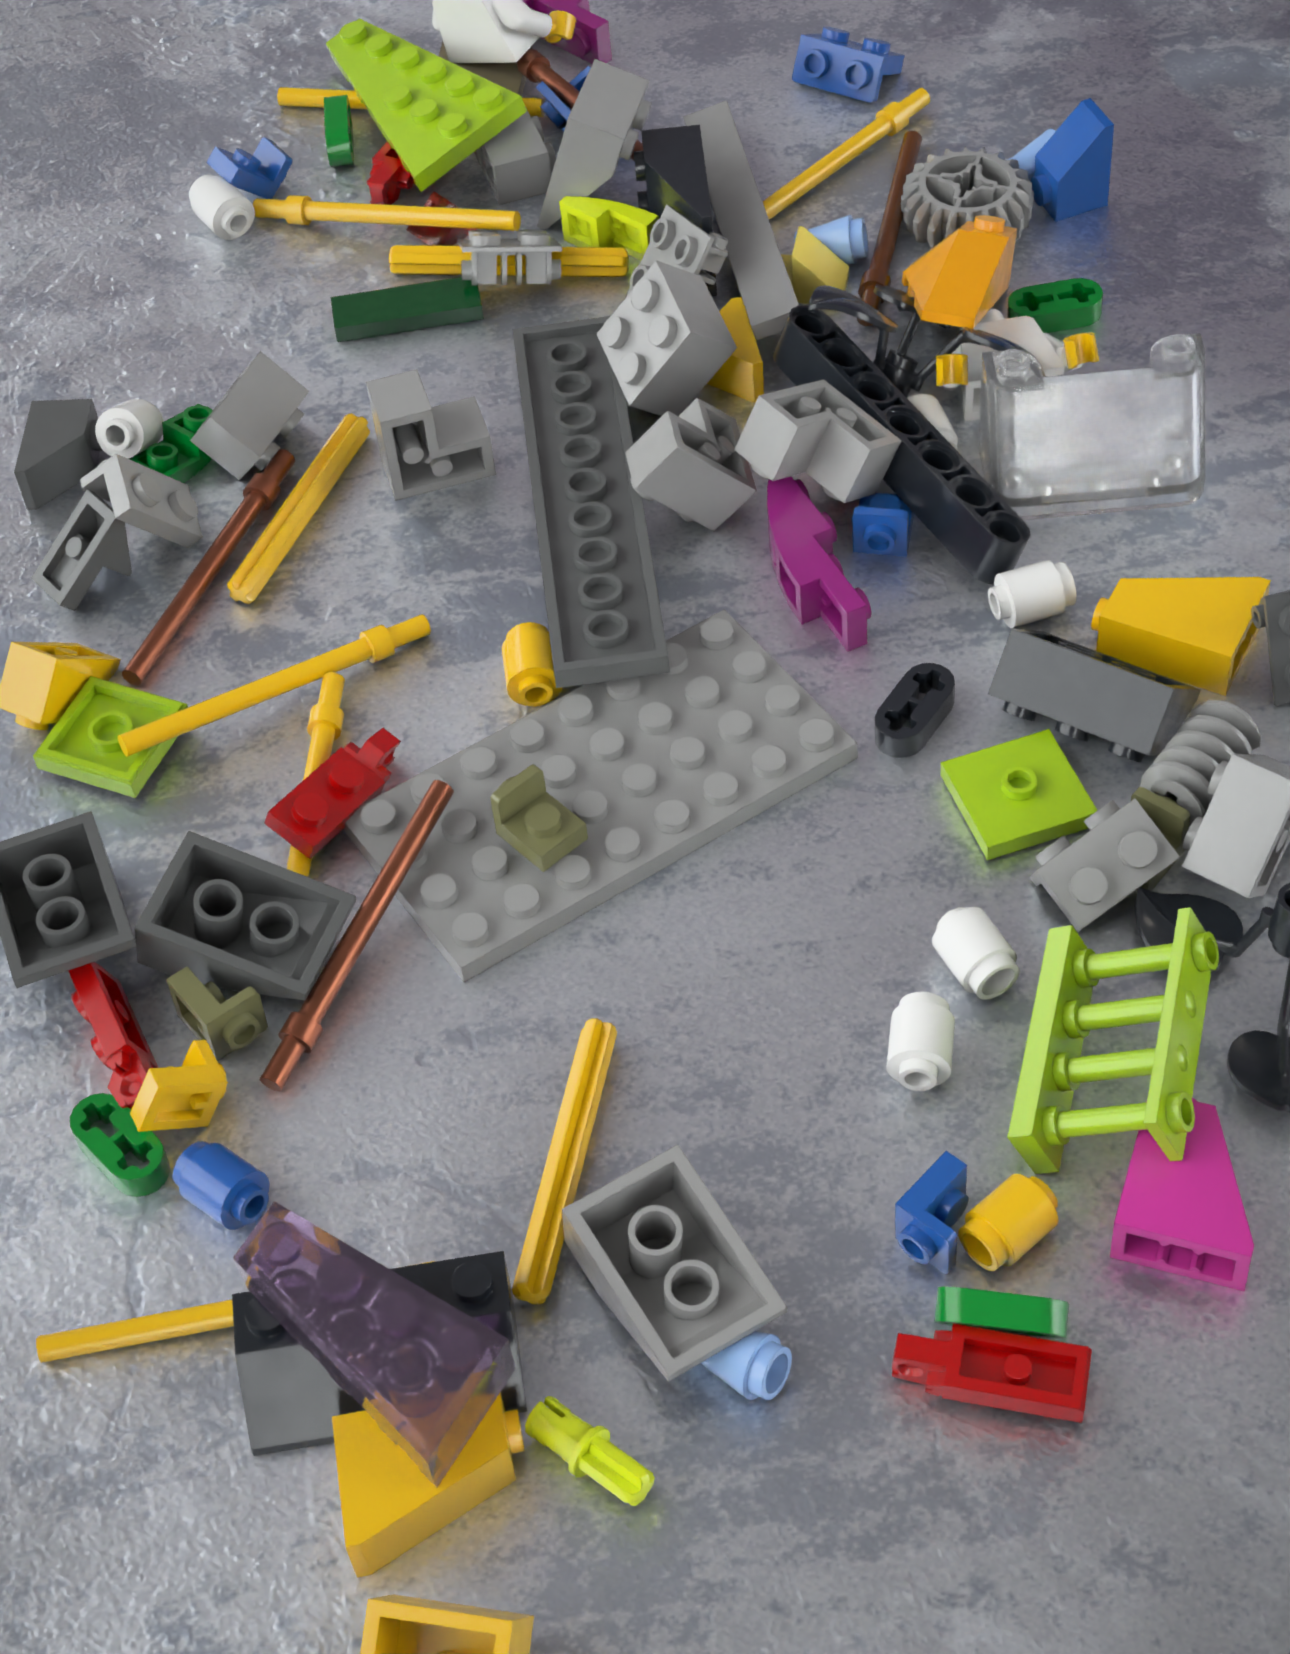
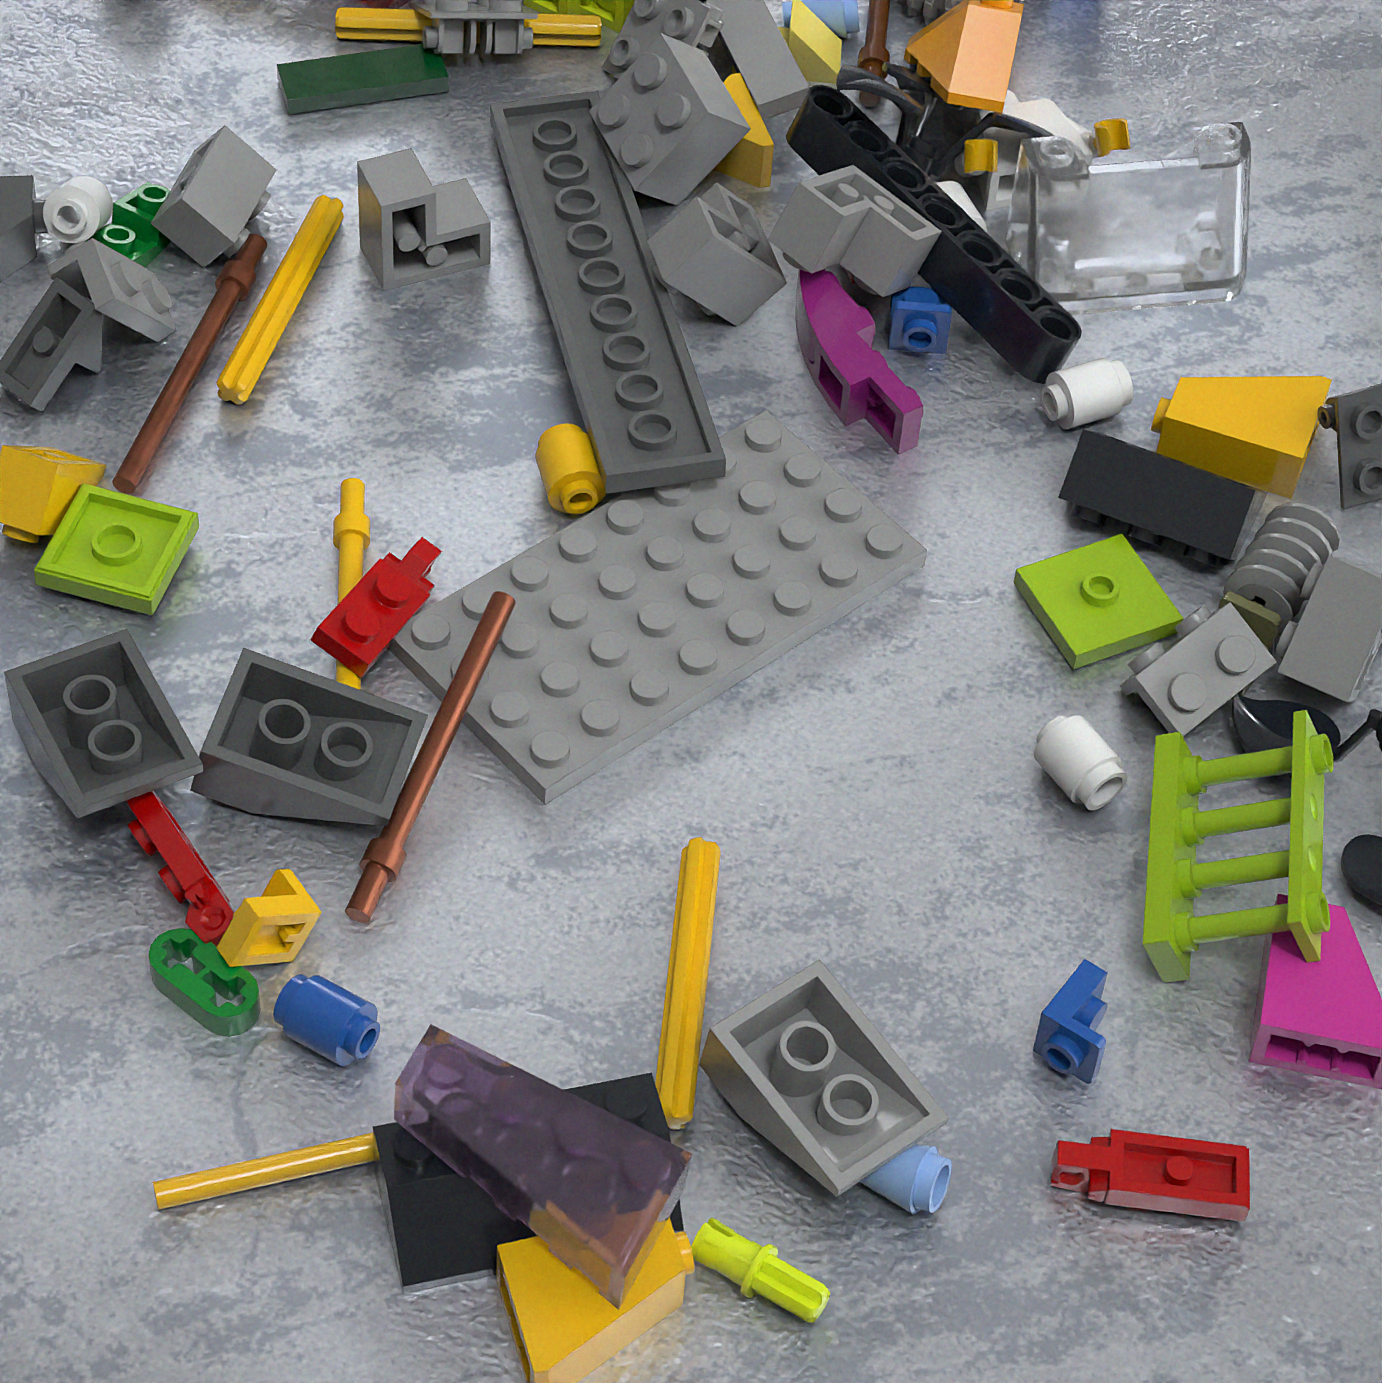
camera: 15 degrees left, 0 degrees up
yellow bar [118,614,431,757] -> none
olive bracket [166,966,268,1061] -> none
olive bracket [490,764,588,872] -> none
black beam [874,663,955,758] -> none
white brick [886,992,955,1091] -> none
green beam [934,1286,1069,1339] -> none
yellow brick [958,1173,1059,1272] -> none
green beam [1007,278,1103,333] -> none

